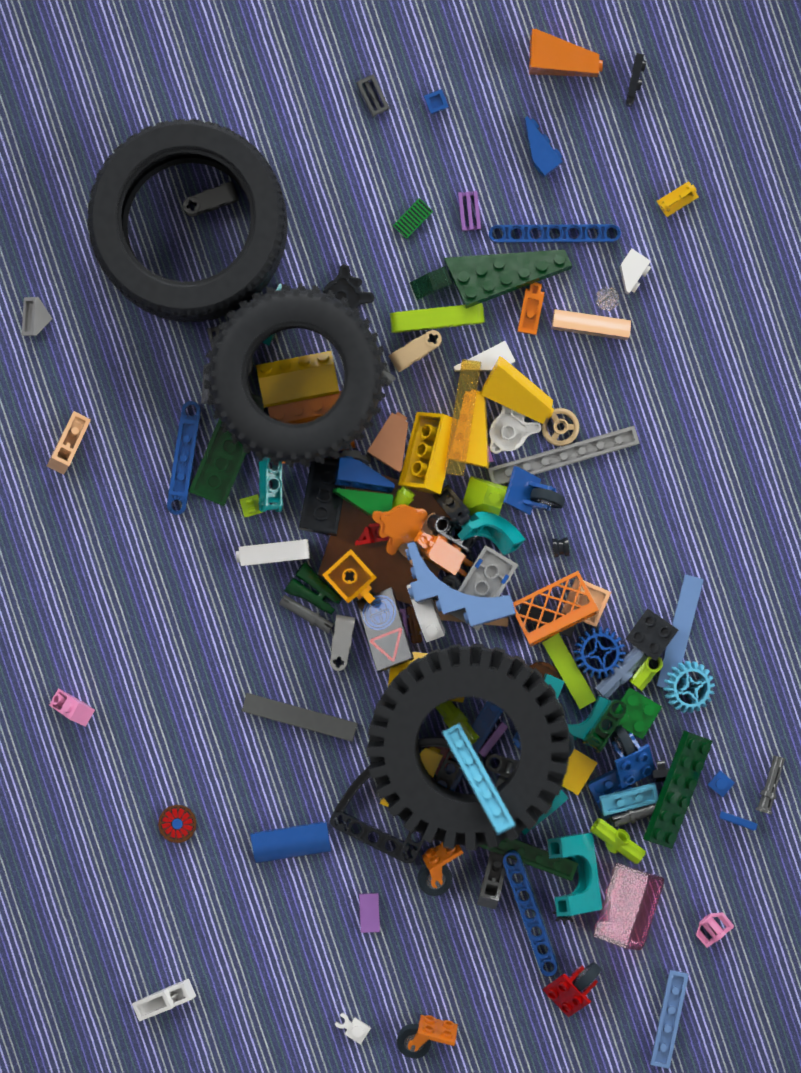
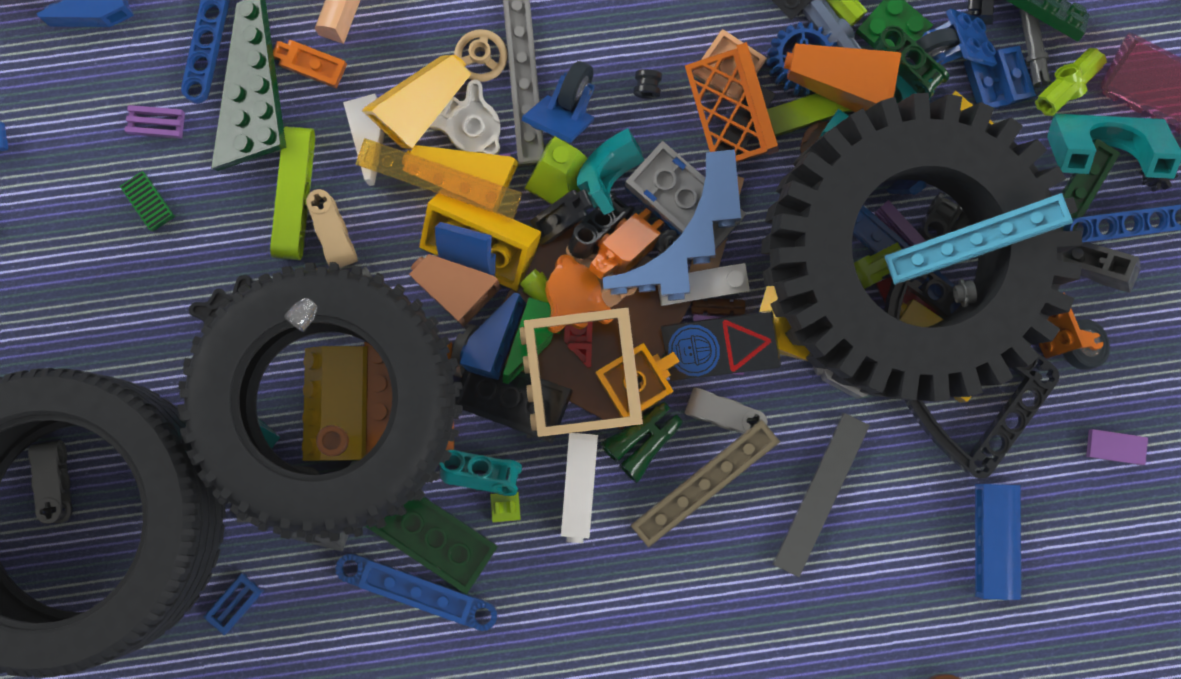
camera: 80 degrees left, 5 degrees down
dark grey pin [279,594,334,634] -> none
clear green slope [410,266,452,300] -> none
medium azure tile [599,783,658,816] -> none
none -> blue tile [204,572,264,636]
none -> clear hose [284,298,318,332]
none -> reddish brown tile [316,425,349,457]
none -> blue slope [435,222,496,277]
none -> tan window [520,308,643,437]
none -> dark tan tile [631,419,780,548]
none -> orange slope [784,44,901,112]
none -> dark grey plate [953,278,977,307]

